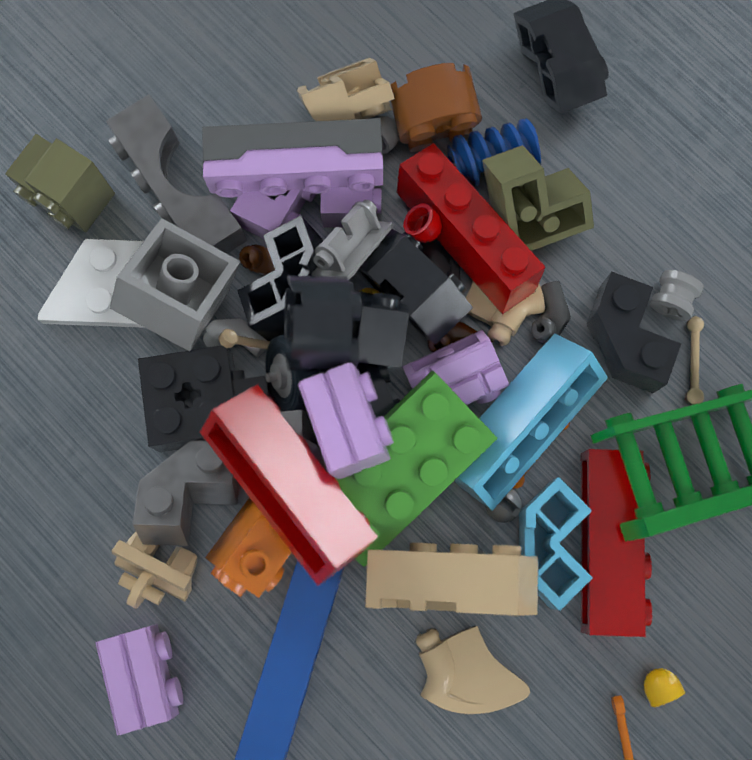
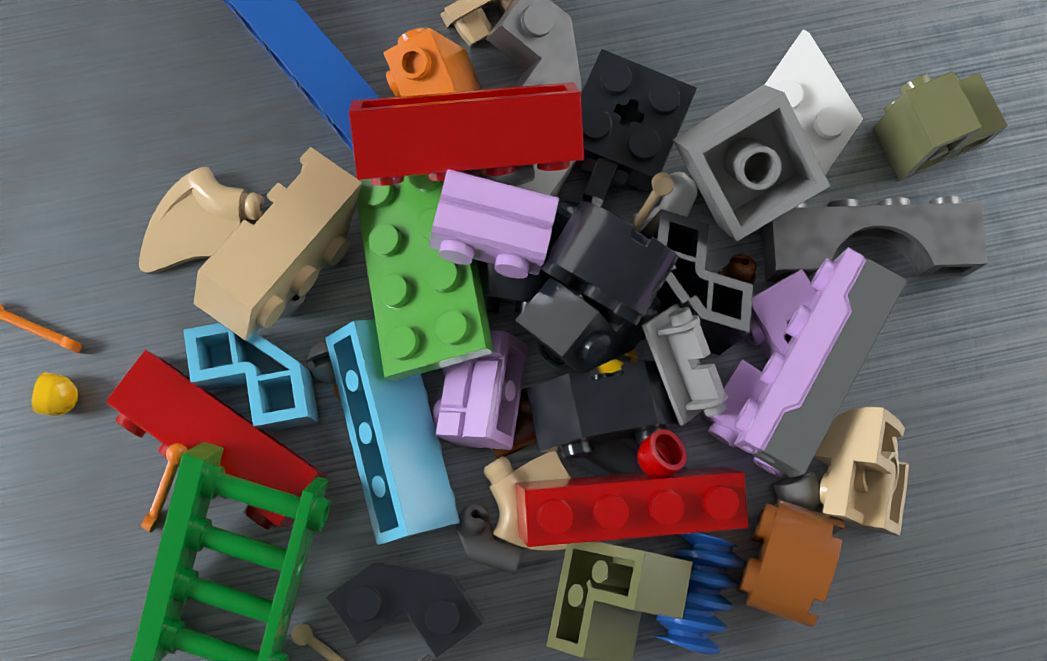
camera: 120 degrees right, 0 degrees up
none -> orange hinge [141,443,188,533]

